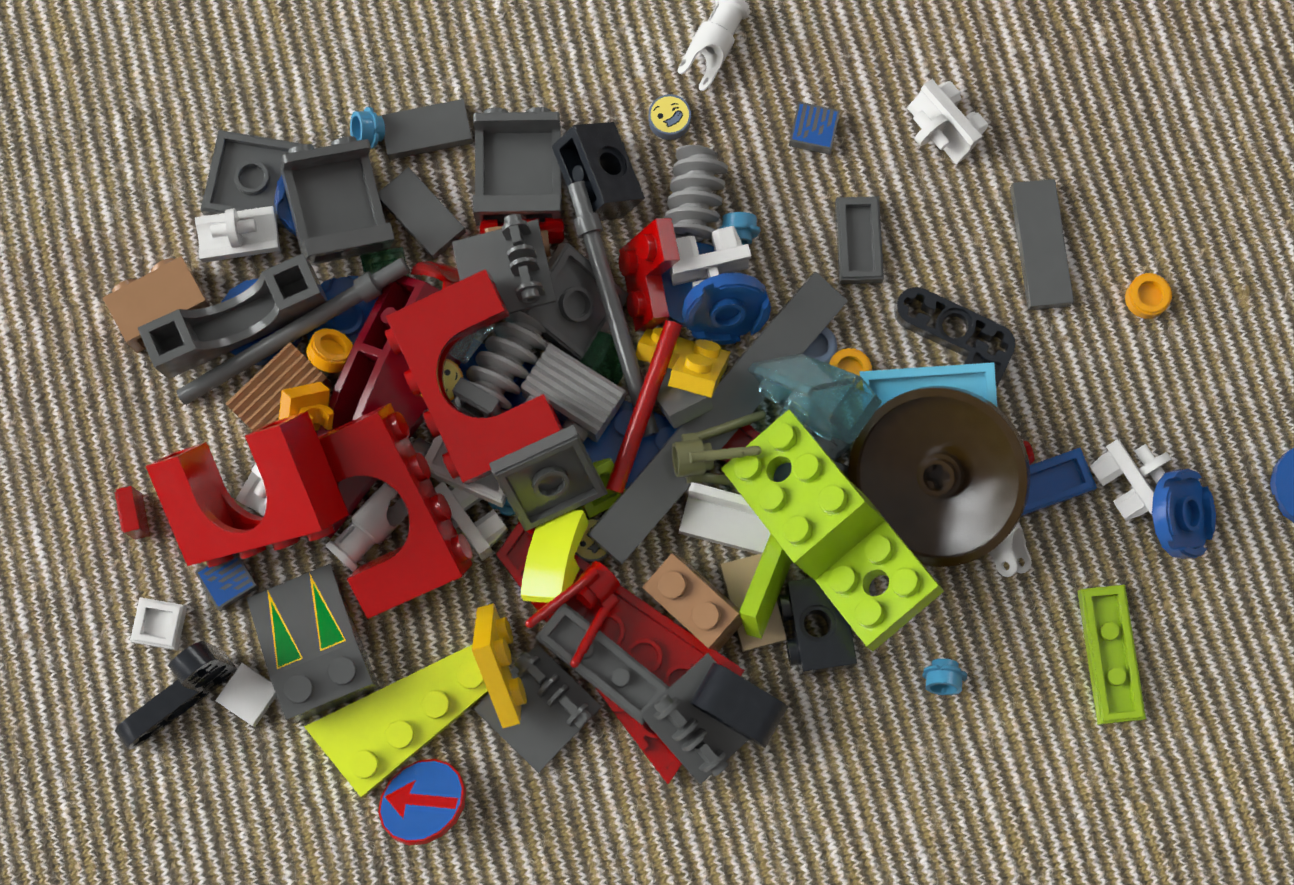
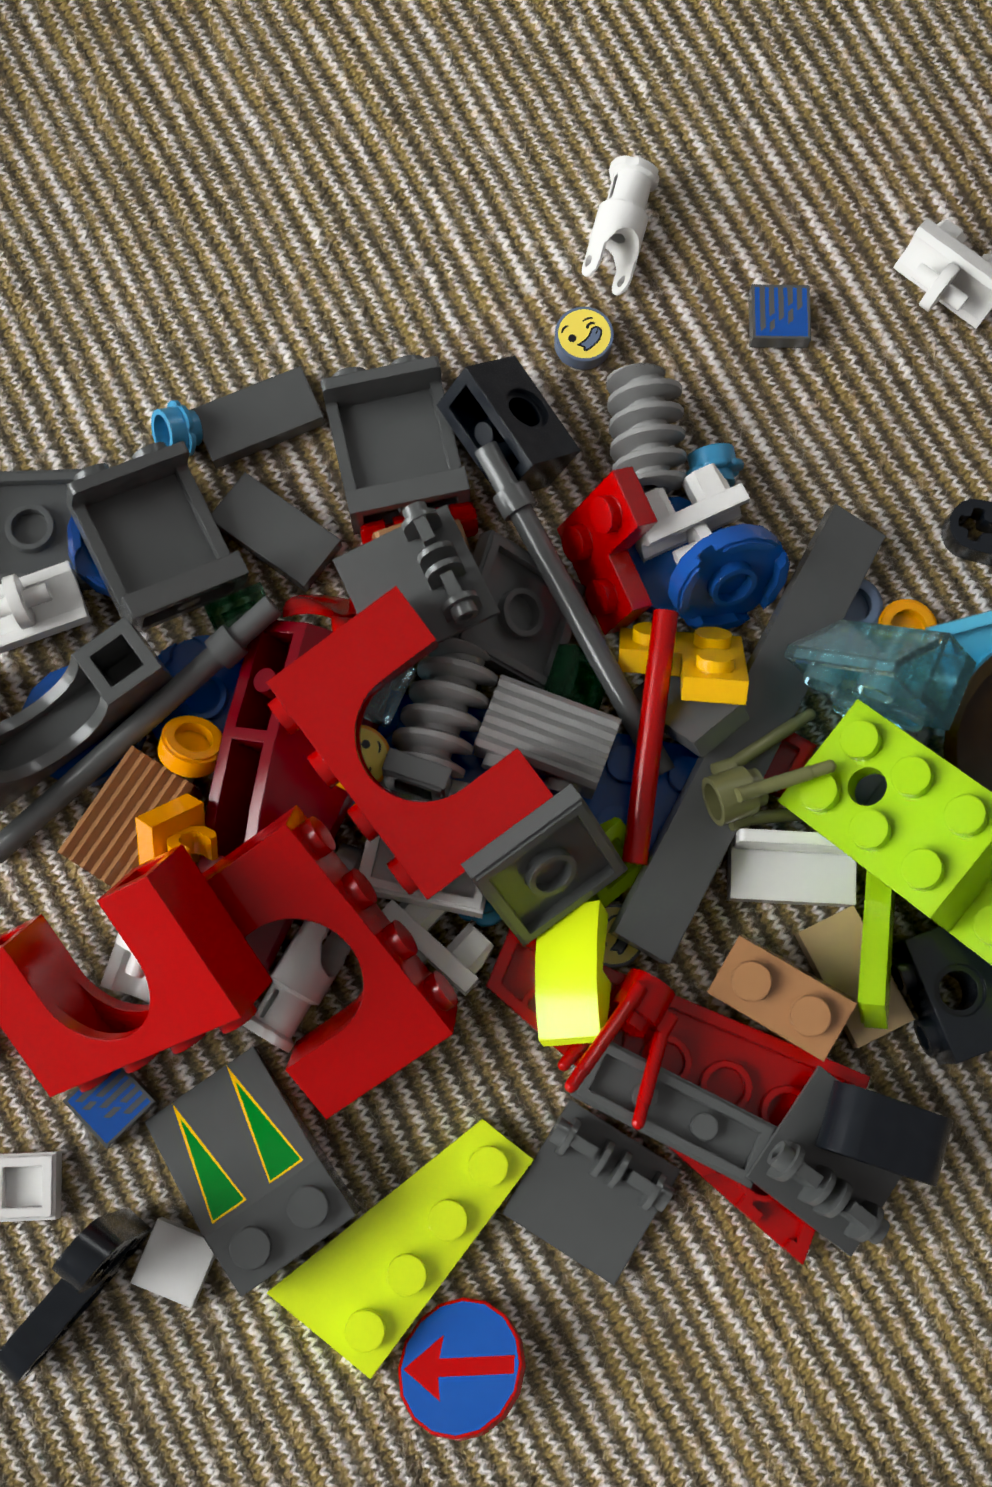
camera: 15 degrees left, 0 degrees up
yellow plate [472,603,527,729] -> none
dark grey tile [835,196,884,284] -> none

